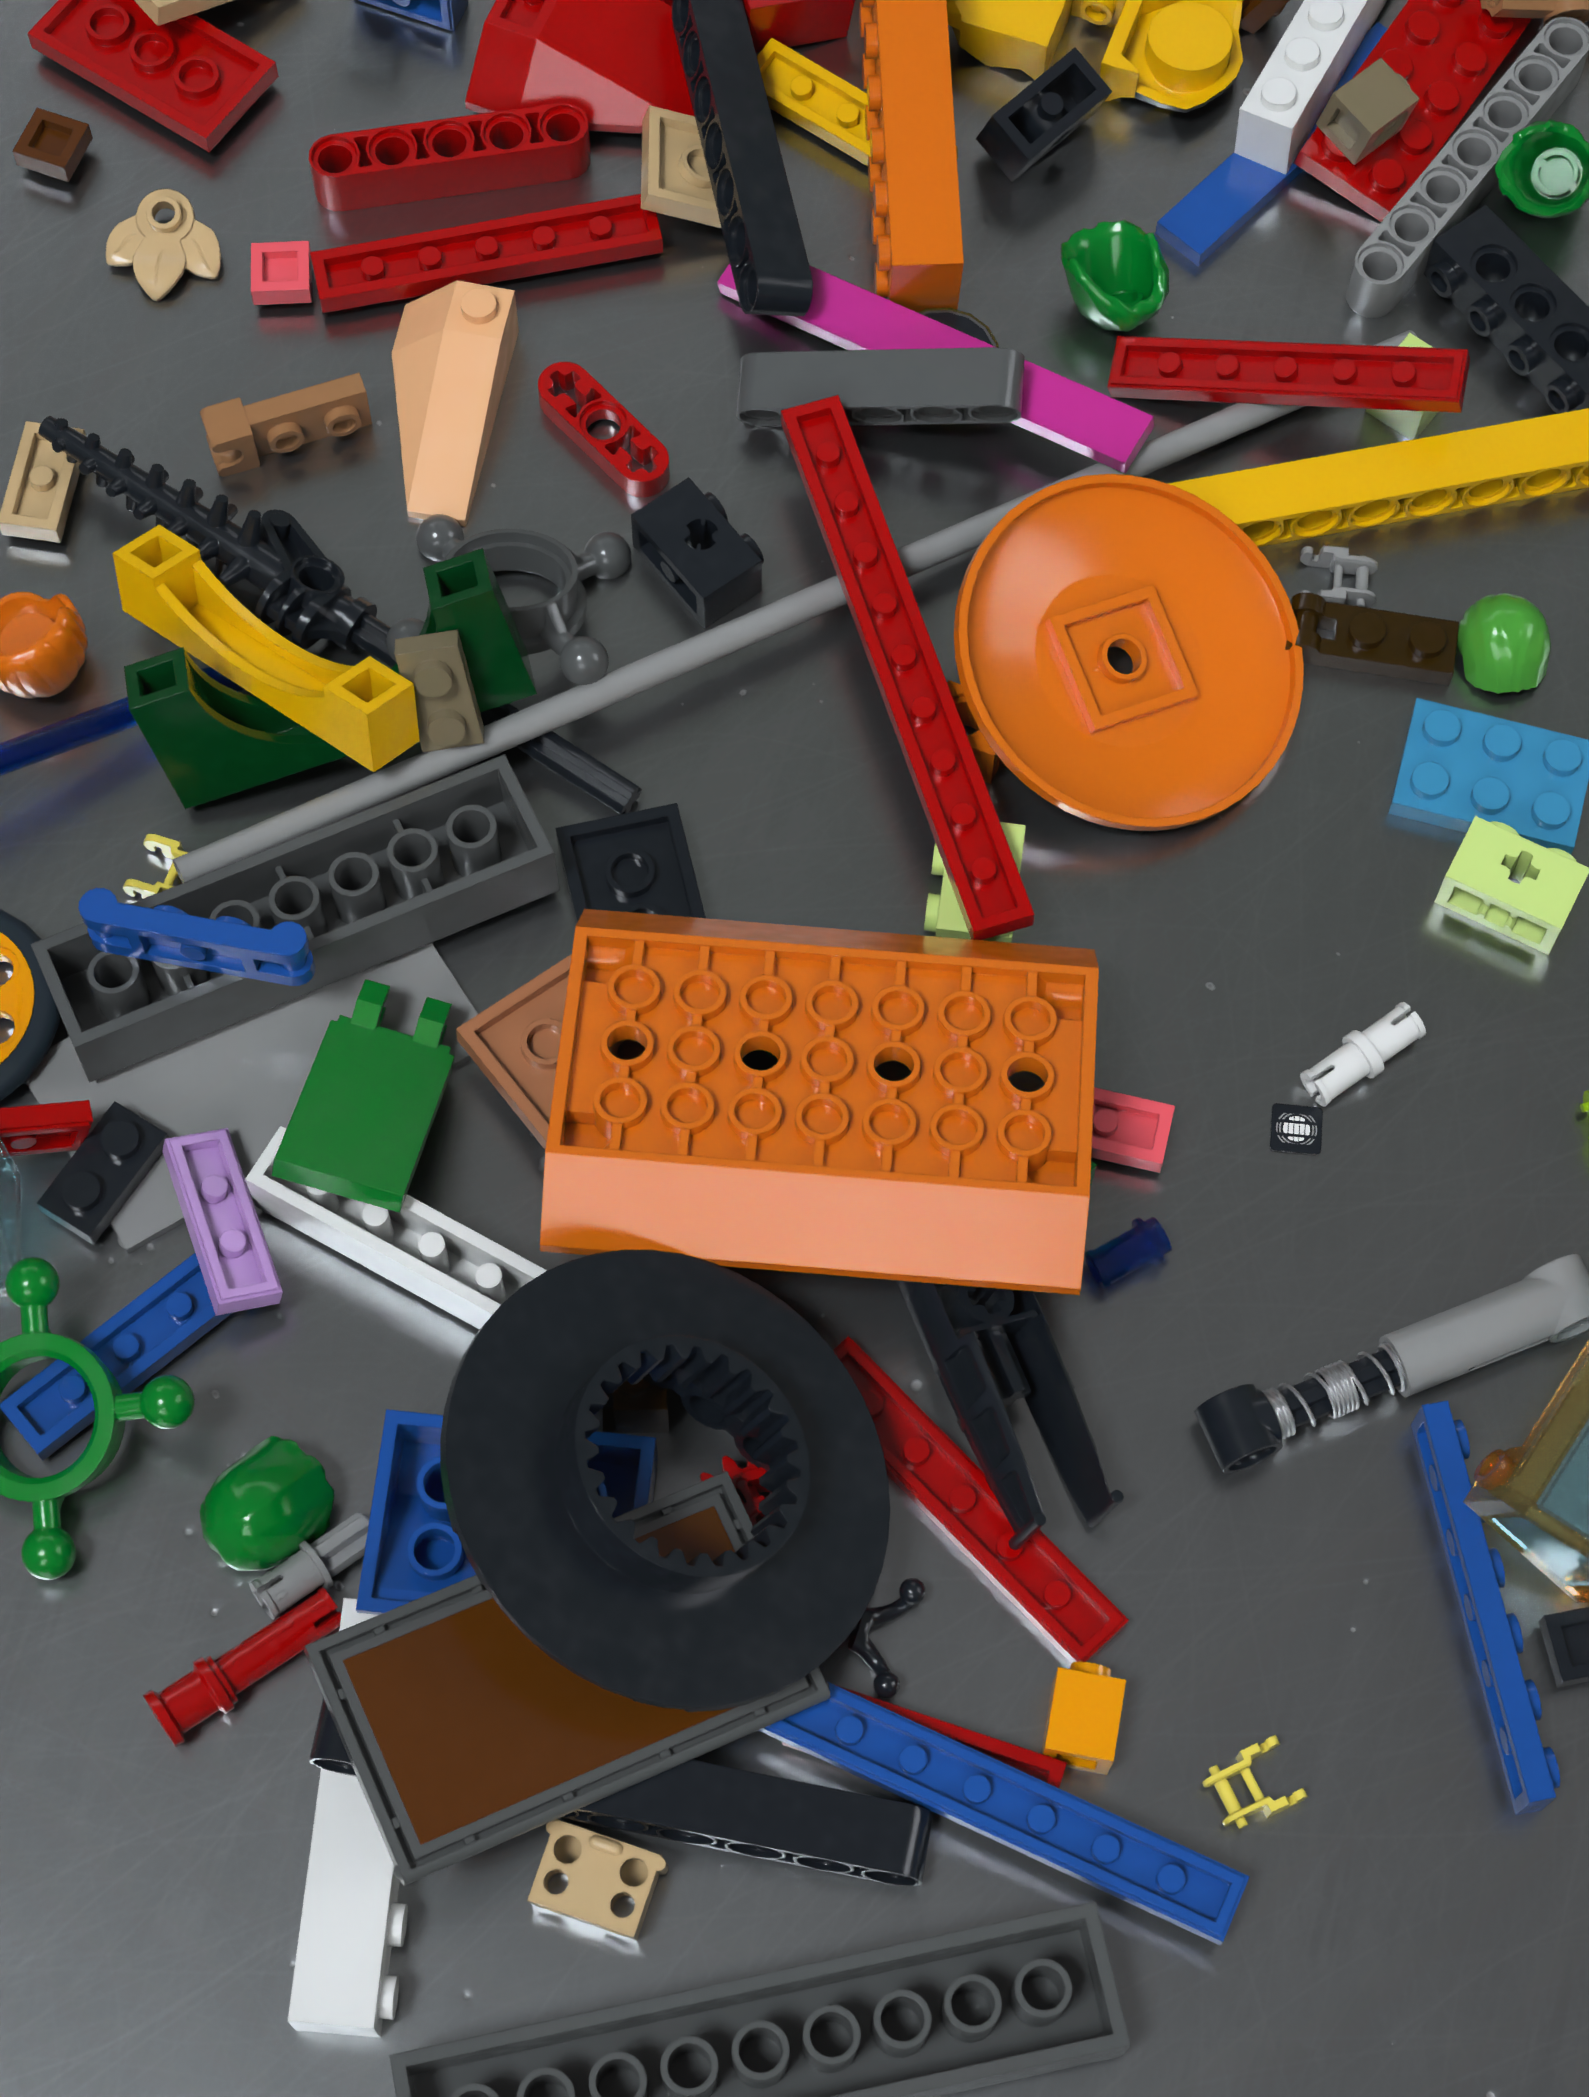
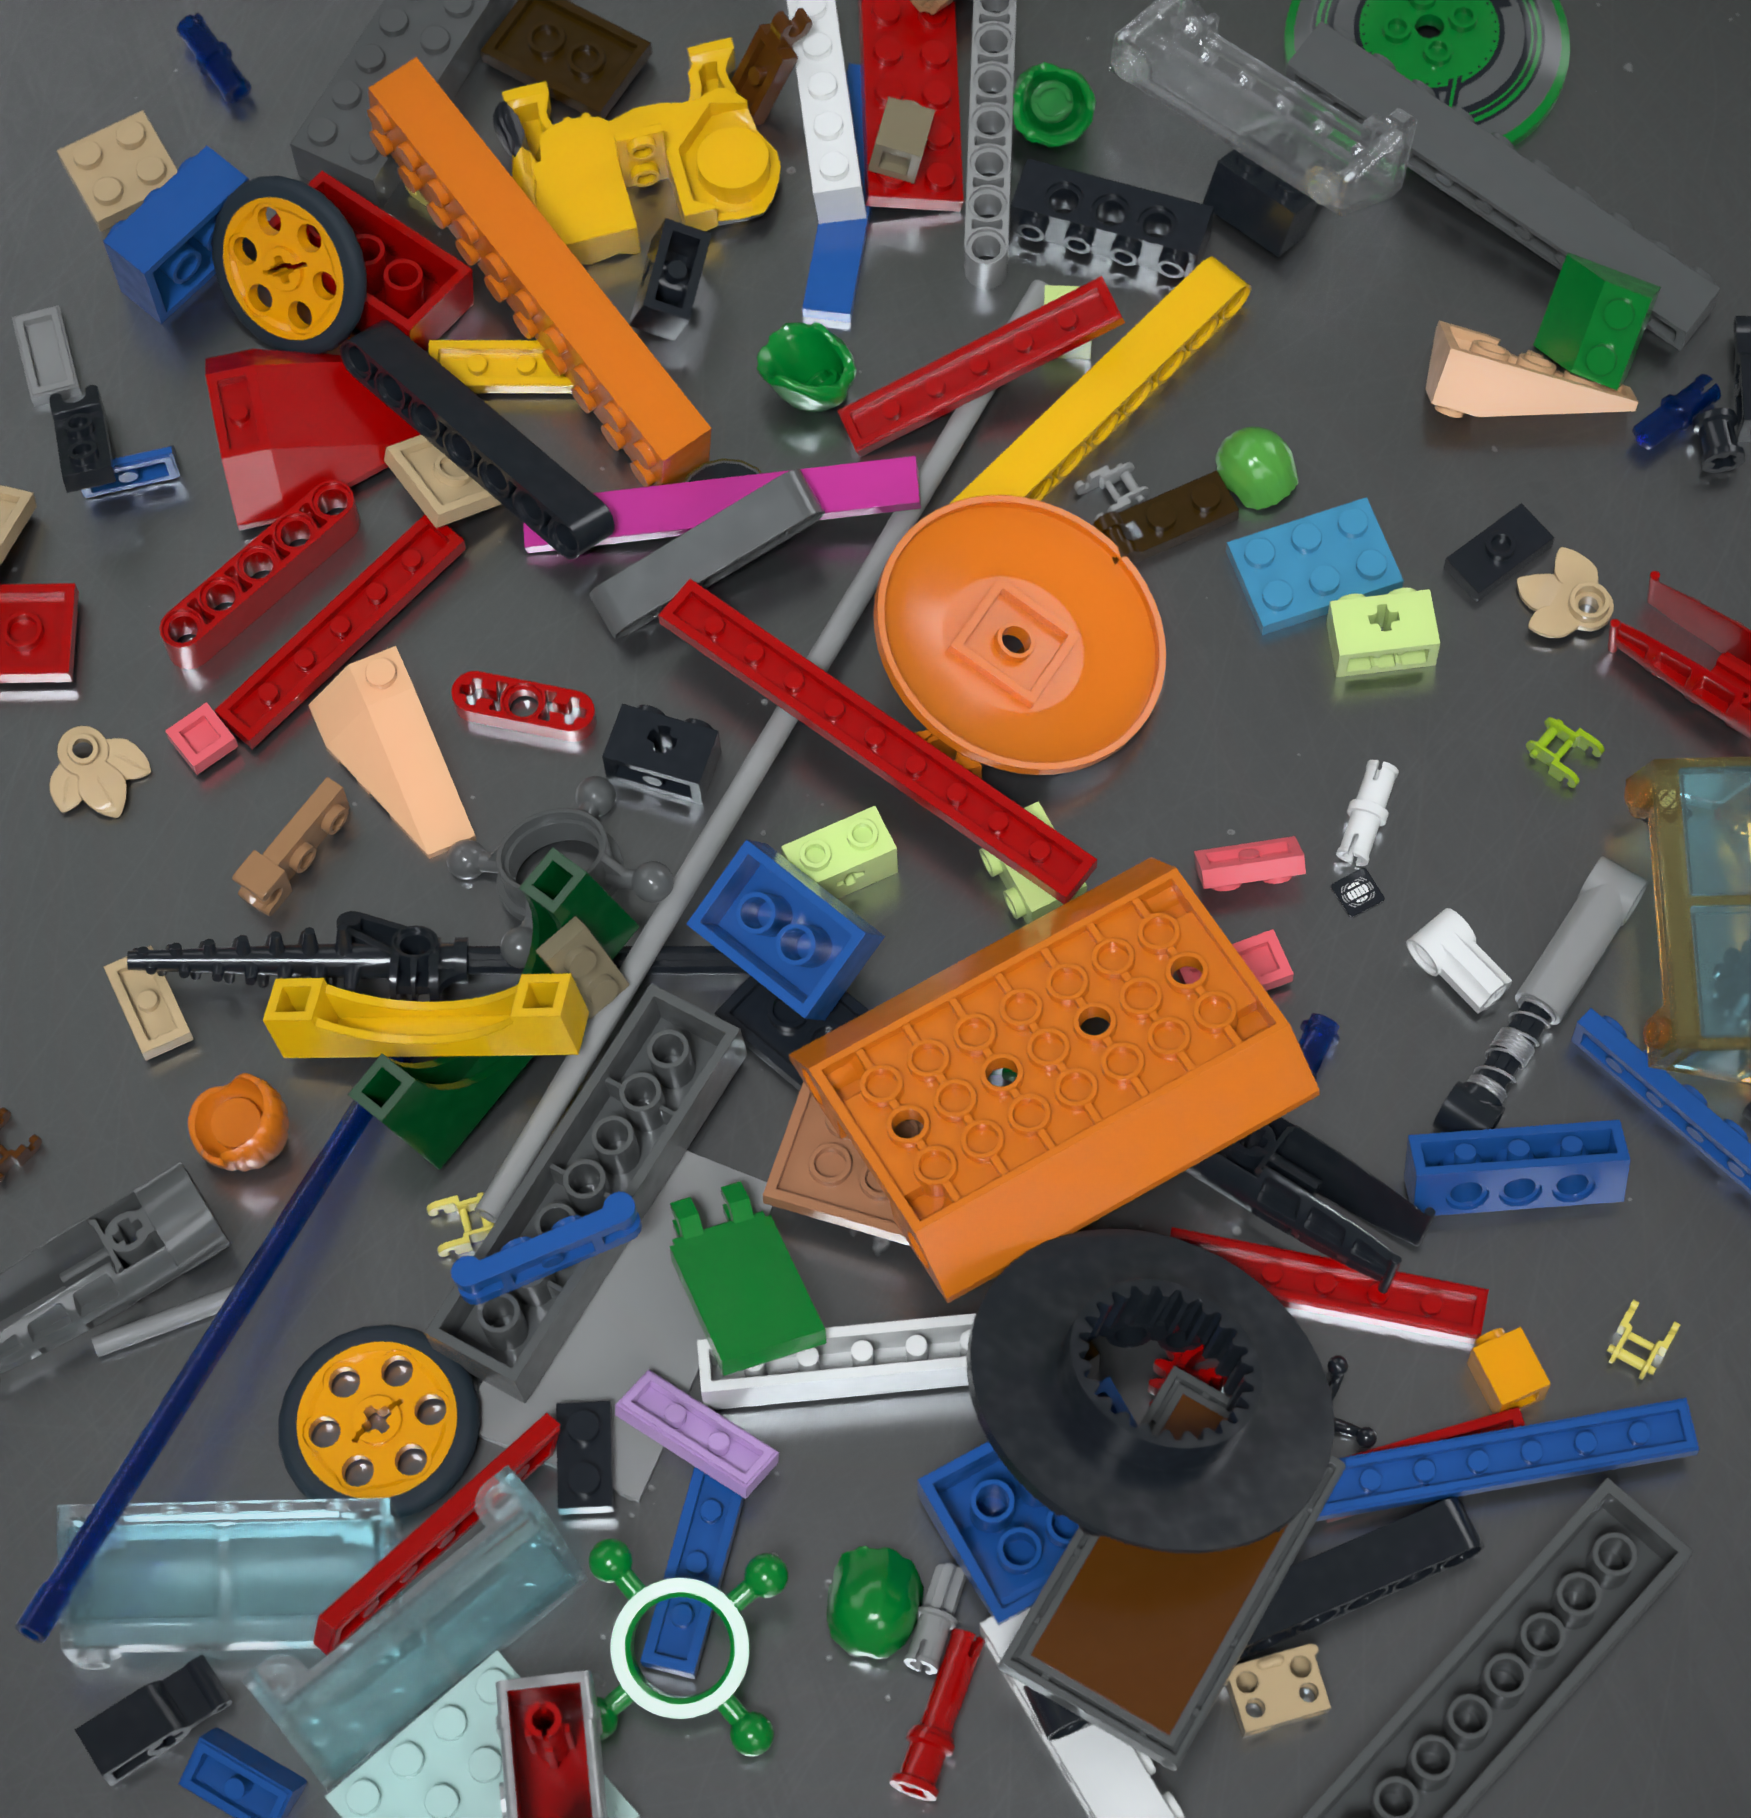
camera: 30 degrees left, 0 degrees up
none -> blue brick [686,839,885,1021]
none -> yellowish green brick [781,806,898,899]
none -> coral plate [1194,836,1306,891]
none -> blue brick [1404,1120,1631,1216]
none -> white piece [1406,908,1512,1014]

